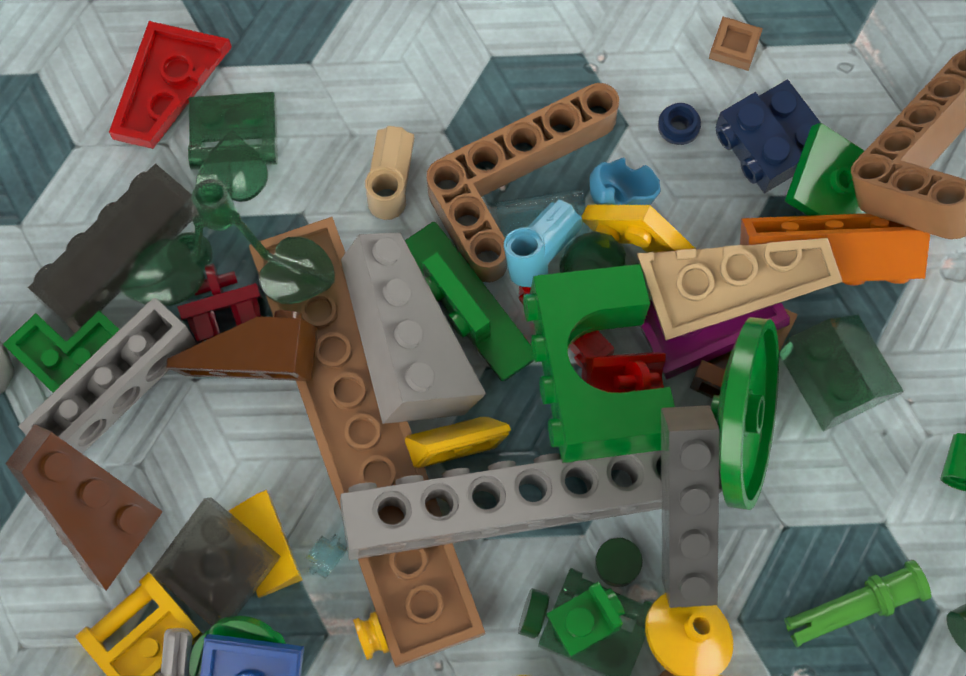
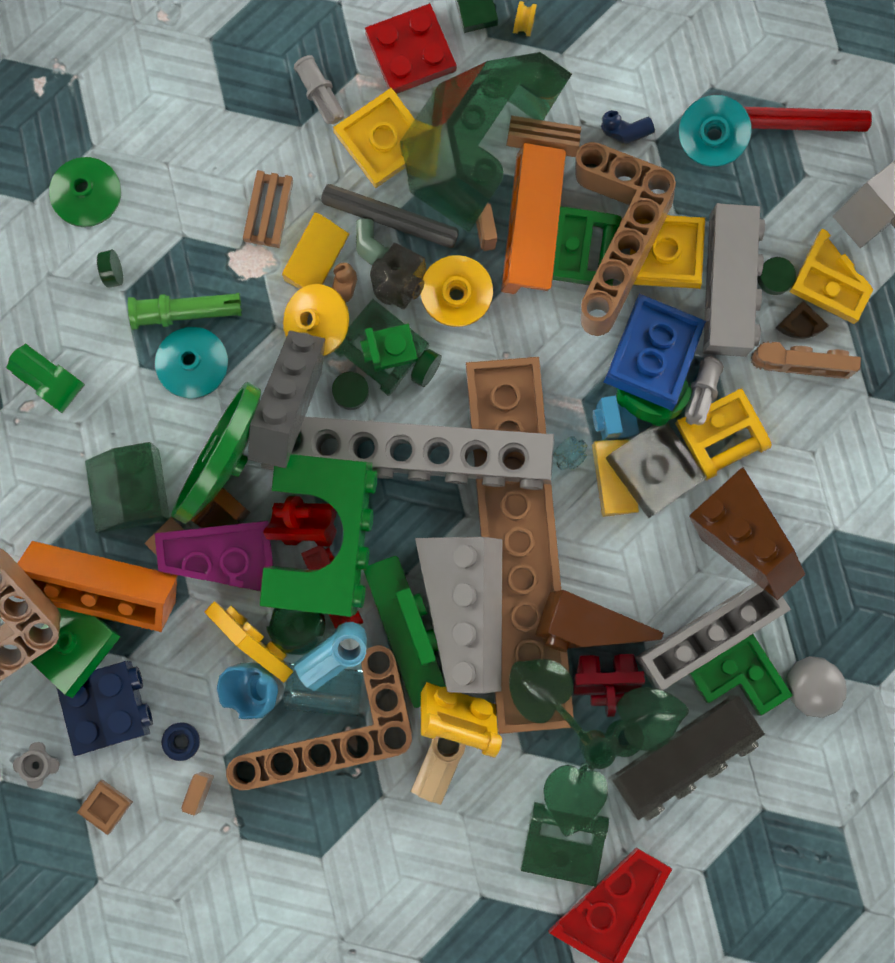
camera: 170 degrees left, 10 degrees up
yellow bush [353,611,390,660] -> none
yellow slope [405,417,511,468] -> none
tan wing [637,238,843,340] -> none
none -> light grey plate [13,742,60,789]
none -> teal dish [155,327,228,399]
none -> medium nougat tile [181,771,214,816]
none -> yellow plate [421,682,502,758]
none -> dark azure bracket [593,395,639,440]

